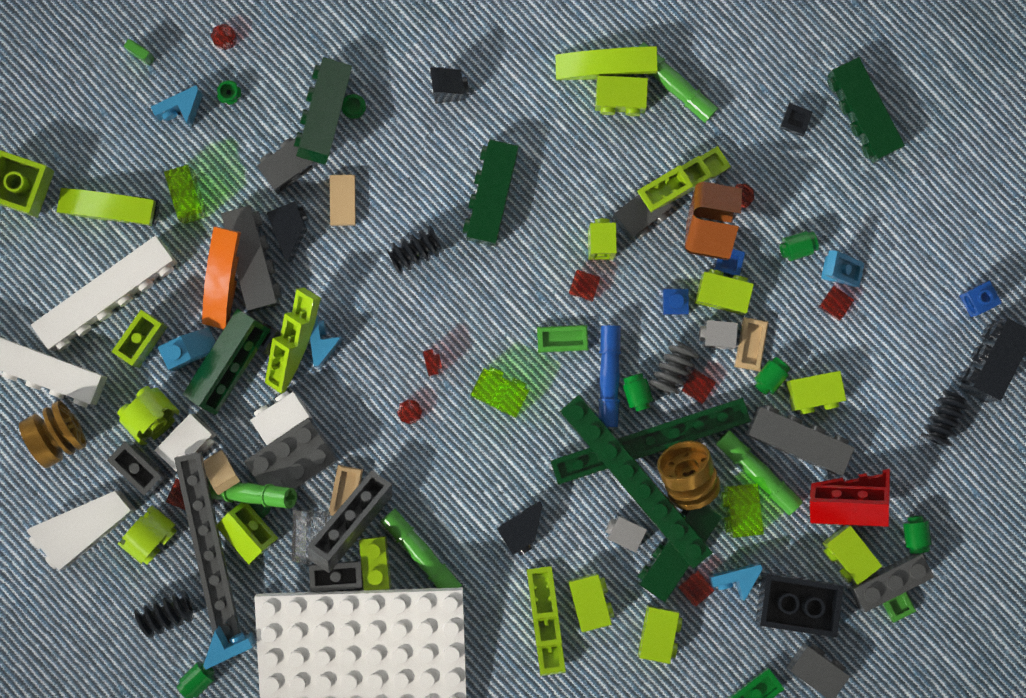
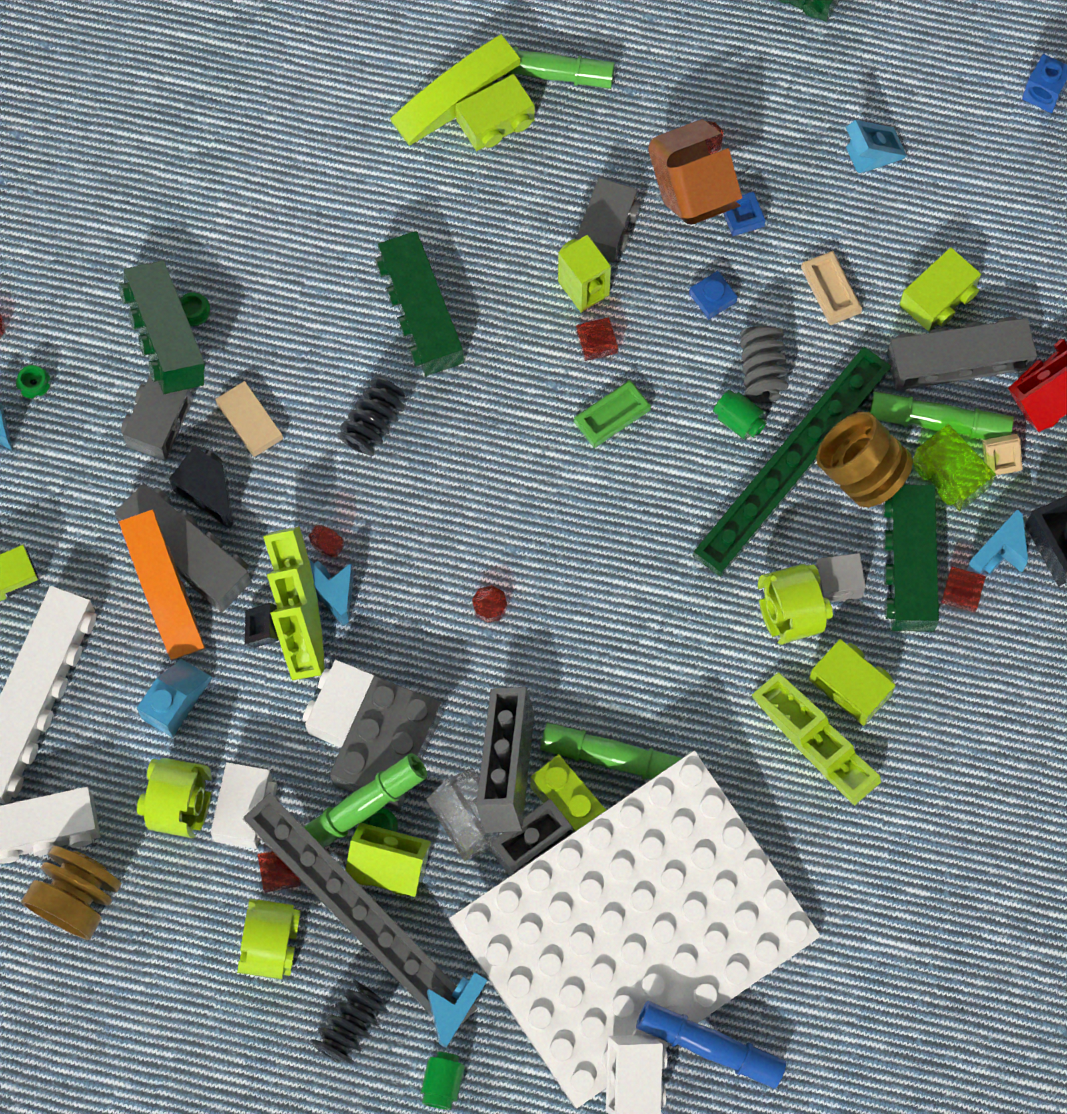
camera: 30 degrees left, 15 degrees down
white slope [27,491,136,570] -> none
dark grey brick [107,441,168,496] -> none
lime brick [111,310,168,368] -> none
clear neon green brick [164,164,208,224] -> none
dark green brick [182,309,271,415] -> none
tan tile [204,450,240,495] -> none
tan tile [328,465,363,516] -> none
clear red plate [423,349,443,377] -> none
black slope [430,67,469,104] -> none
clear neon green brick [470,367,529,418] -> none
black slope [497,501,543,556] -> none
dark green plate [560,395,714,569] -> none
blue piece [598,325,622,427] -> none
lime slope [637,146,731,212] -> none
lime brick [638,605,682,664] -> none
clear red plate [681,369,716,404] -> none
lime brick [695,269,754,315] -> none
light grey brick [699,320,738,350] -> none
green brick [754,357,791,395] -> none
black plate [779,103,813,137] -> none
green brick [779,231,819,262] -> none
clear red plate [818,286,854,321] -> none
none -> clear red tile [308,525,344,557]
none -> lime brick [758,564,833,645]
none -> tan tile [982,434,1023,477]

